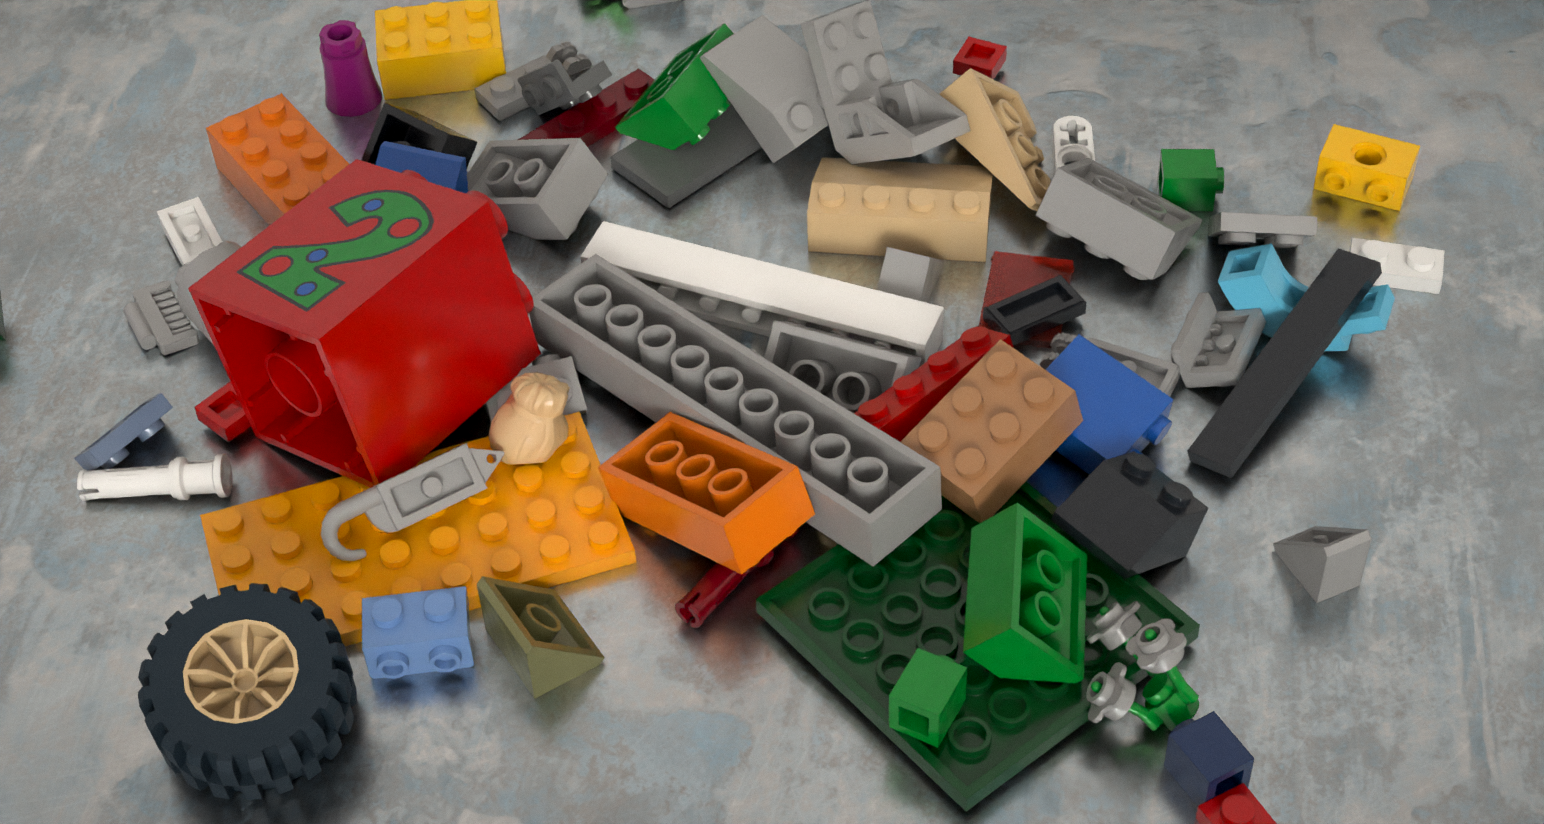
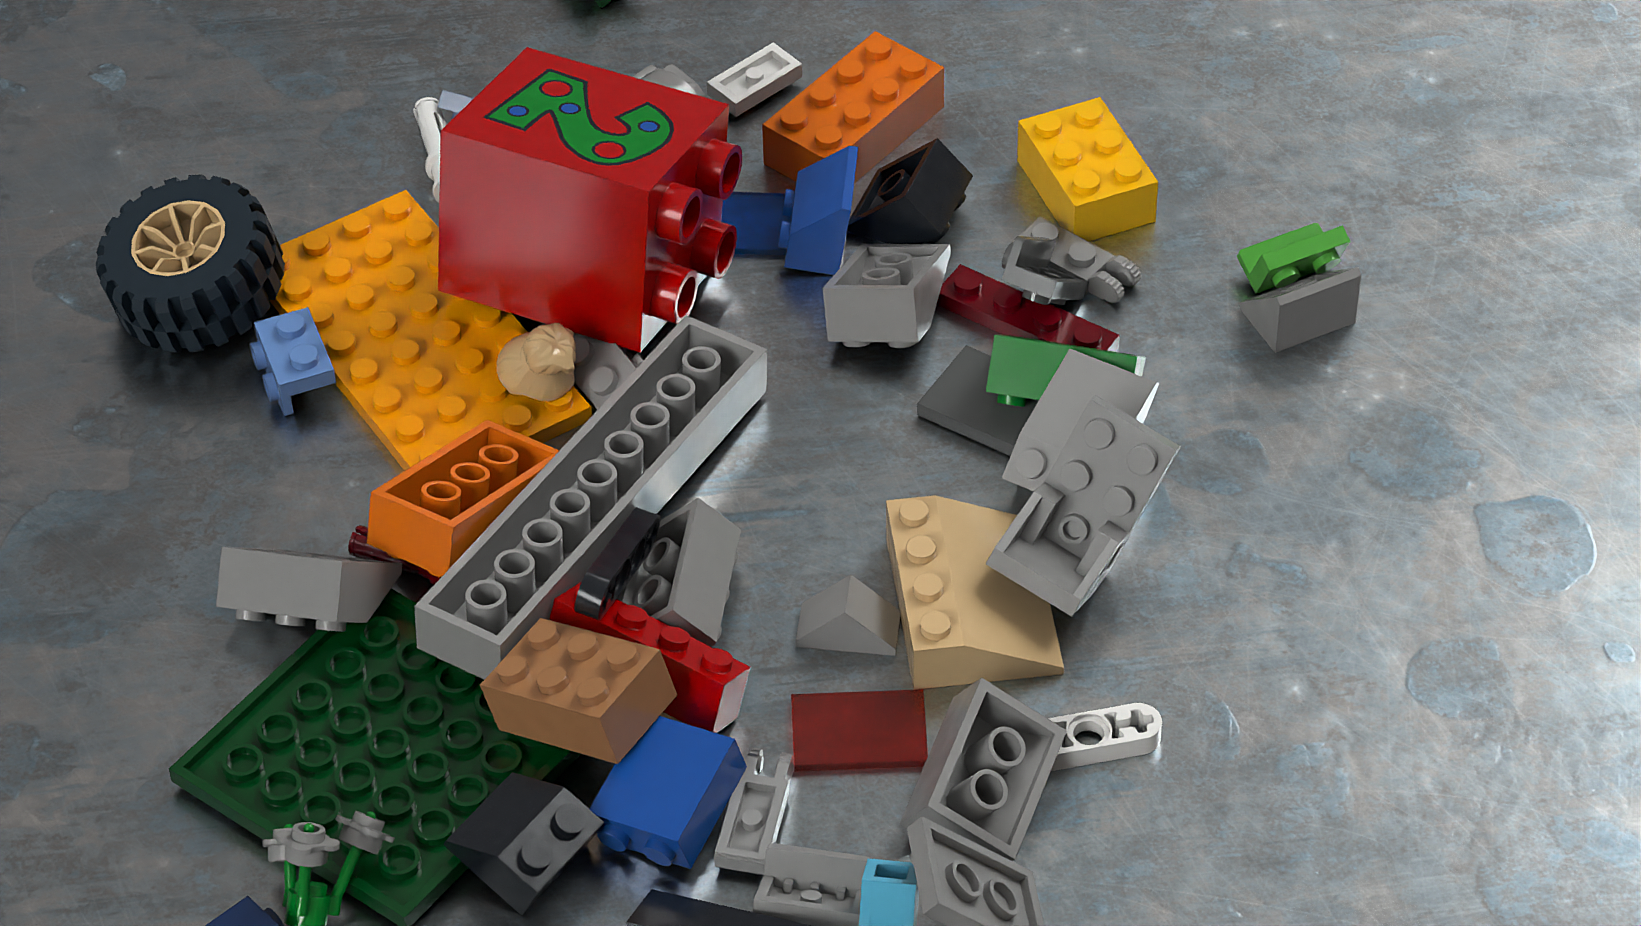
camera: 75 degrees right, 0 degrees up
magenta plant [319,20,382,117] -> none
light grey plate [321,443,504,561] -> none
olive slope [477,576,605,699] -> none
white brick [581,221,944,366] -> none
green brick [889,648,967,748] -> none
tan wedge [939,68,1051,211] -> none
red plate [953,36,1007,80] -> none
green slope [963,503,1087,683] -> none
black tile [983,275,1087,345] -> none
green brick [1157,149,1224,212] -> none
none -> light grey slope [216,547,402,632]
none -> black beam [574,507,661,621]

